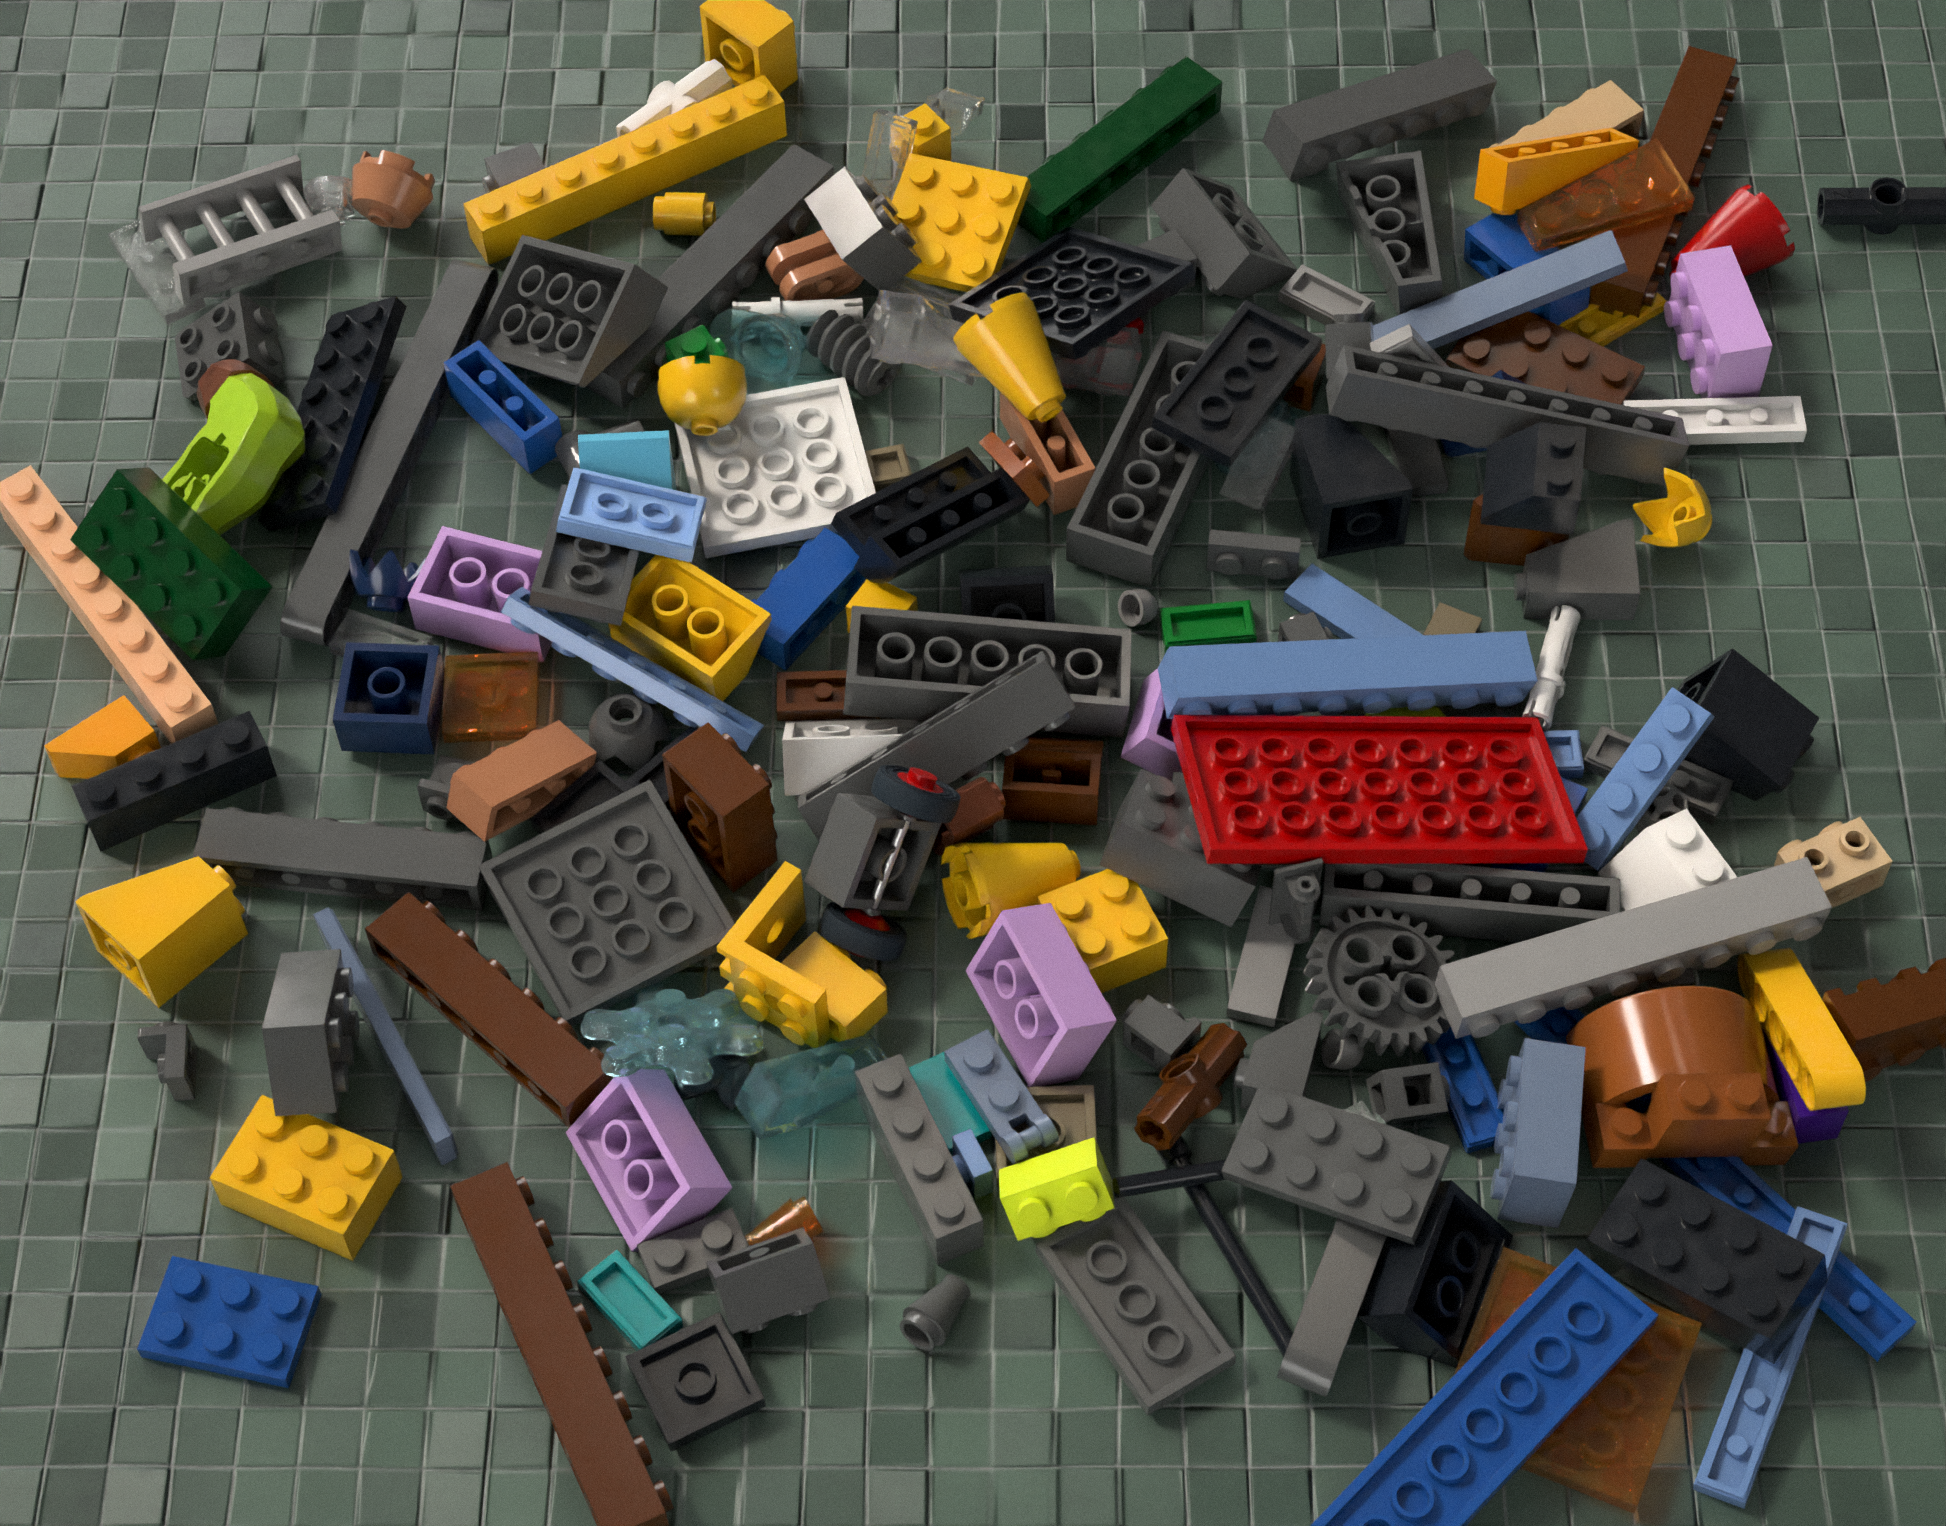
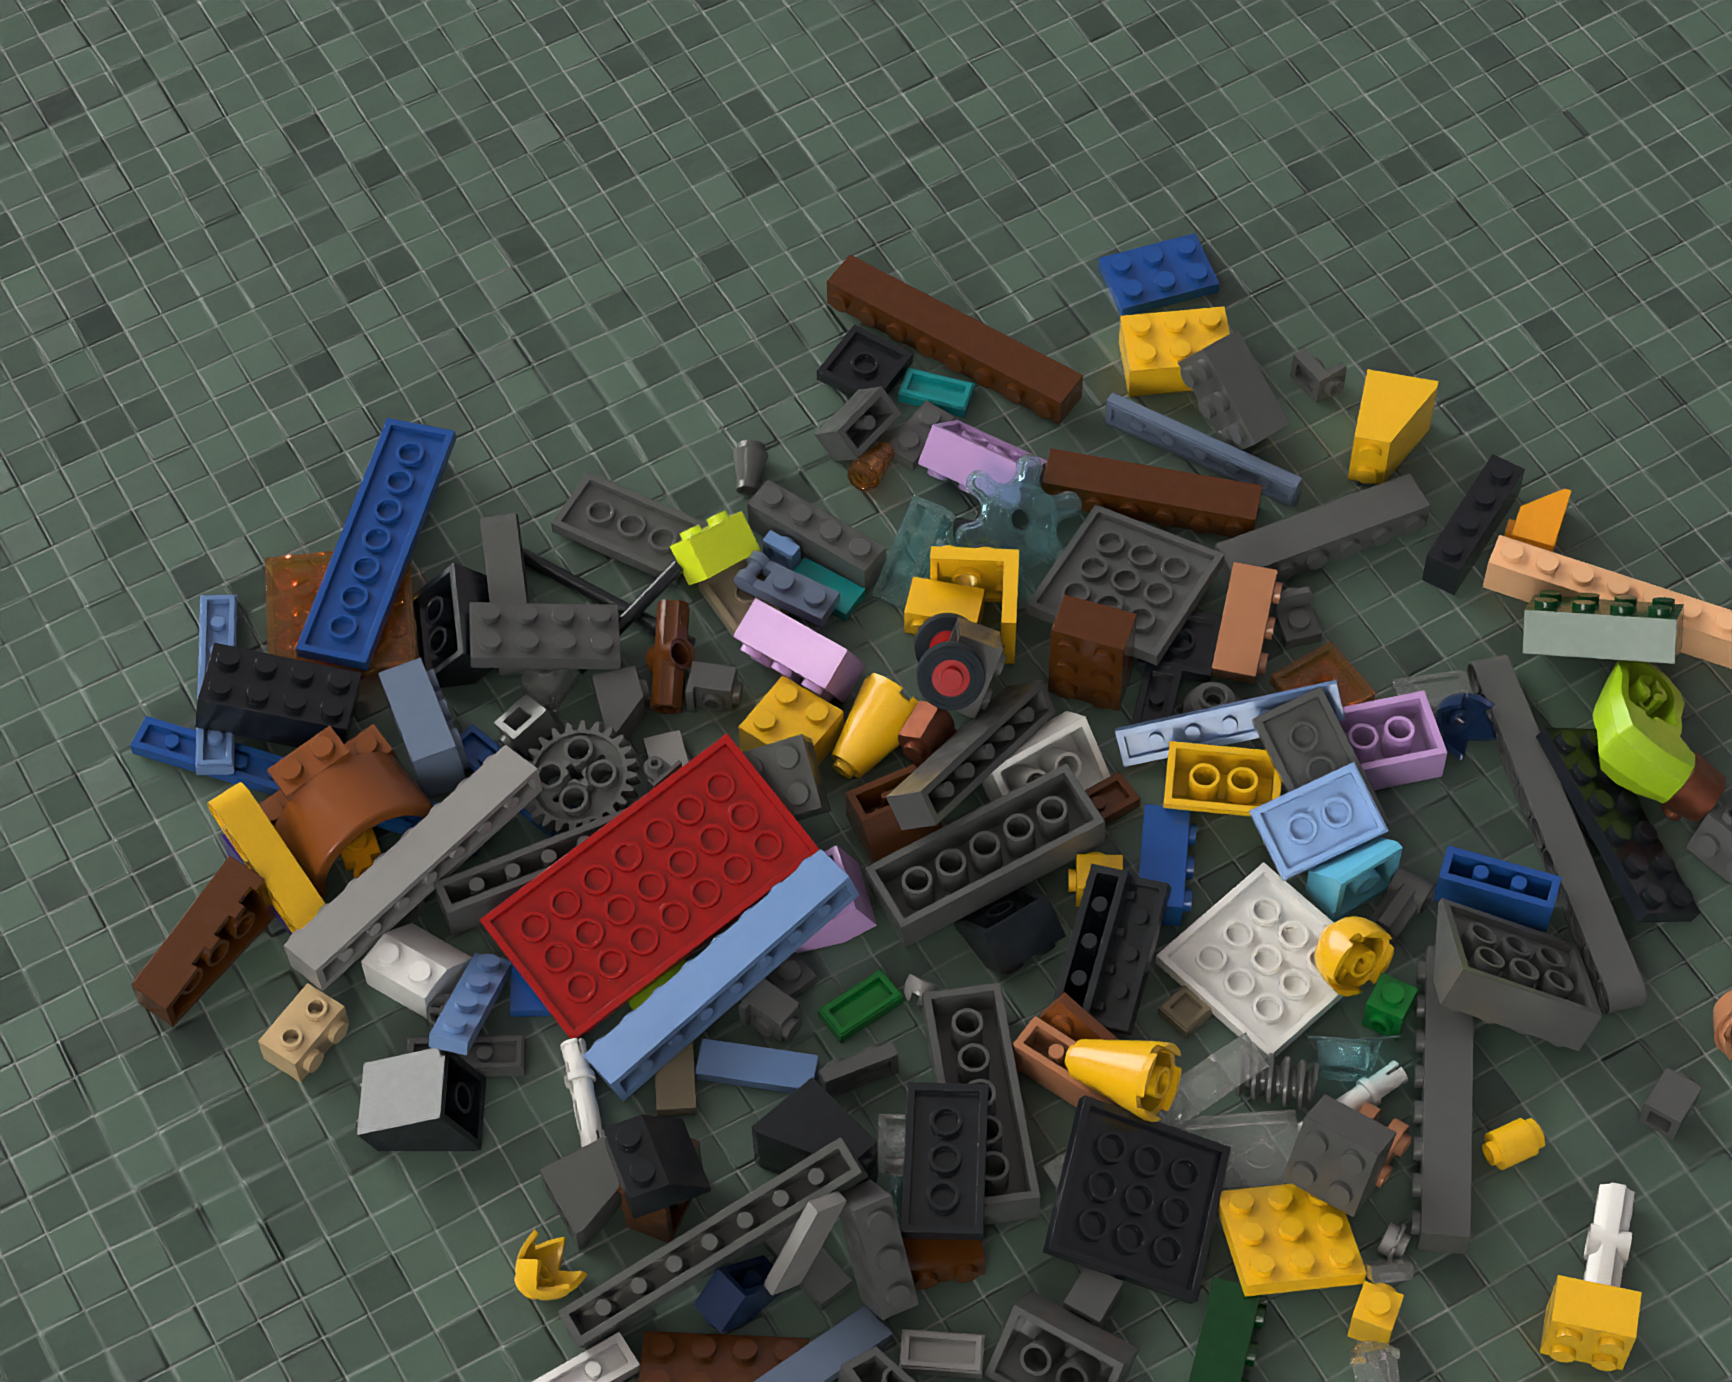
camera: 150 degrees right, 0 degrees up
dark blue brick [333,642,447,754] -> none
yellow brick [463,75,787,265] -> none
medium blue tile [1543,730,1584,779] -> none

